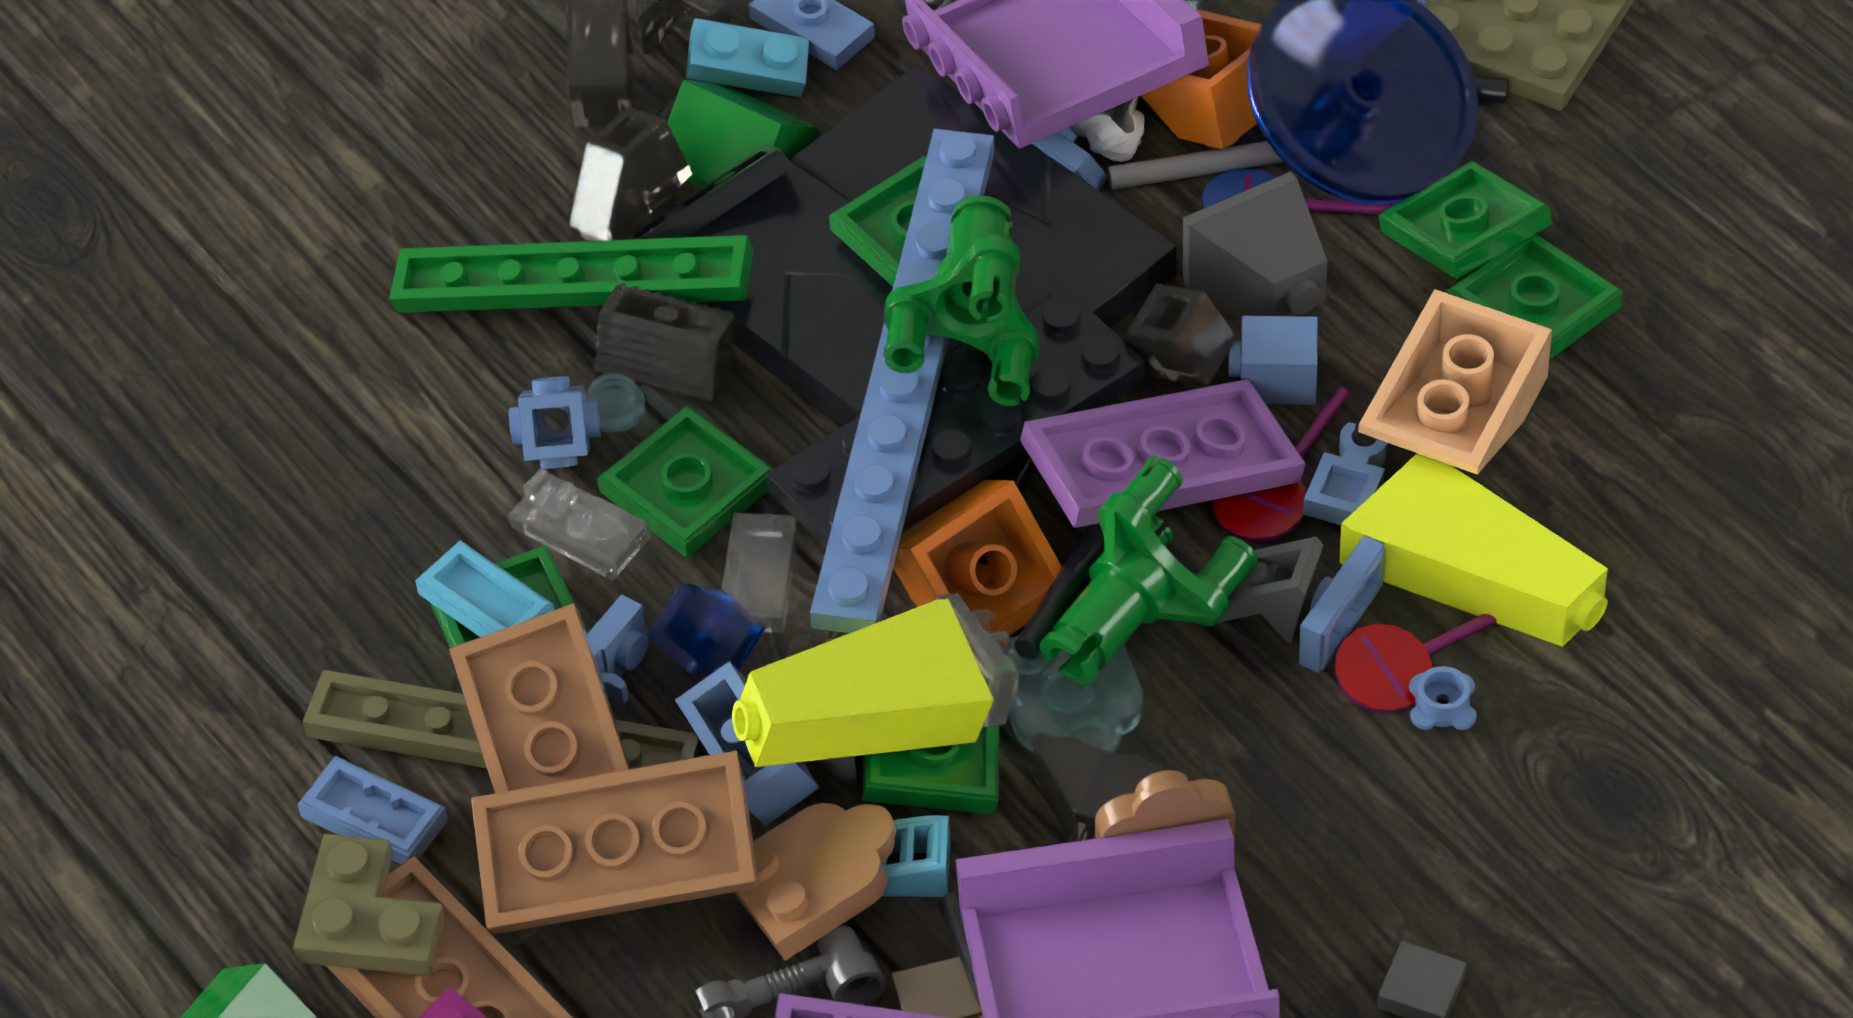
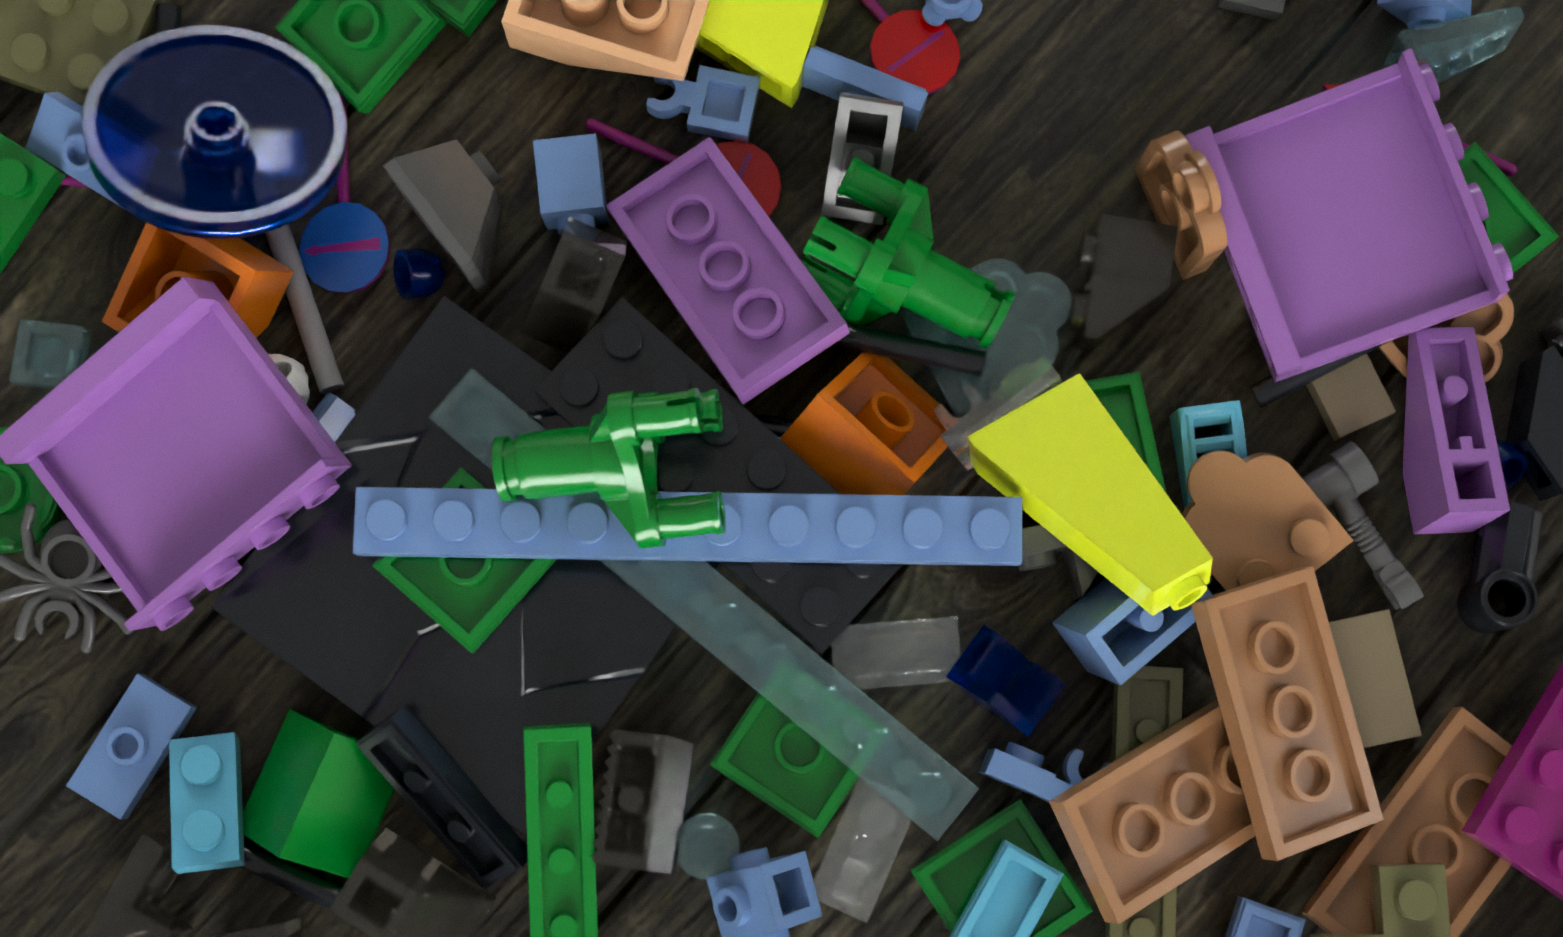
camera: 105 degrees left, 30 degrees up
none -> clear light blue plate [429,368,979,841]
none -> dark tan tile [1329,609,1422,748]

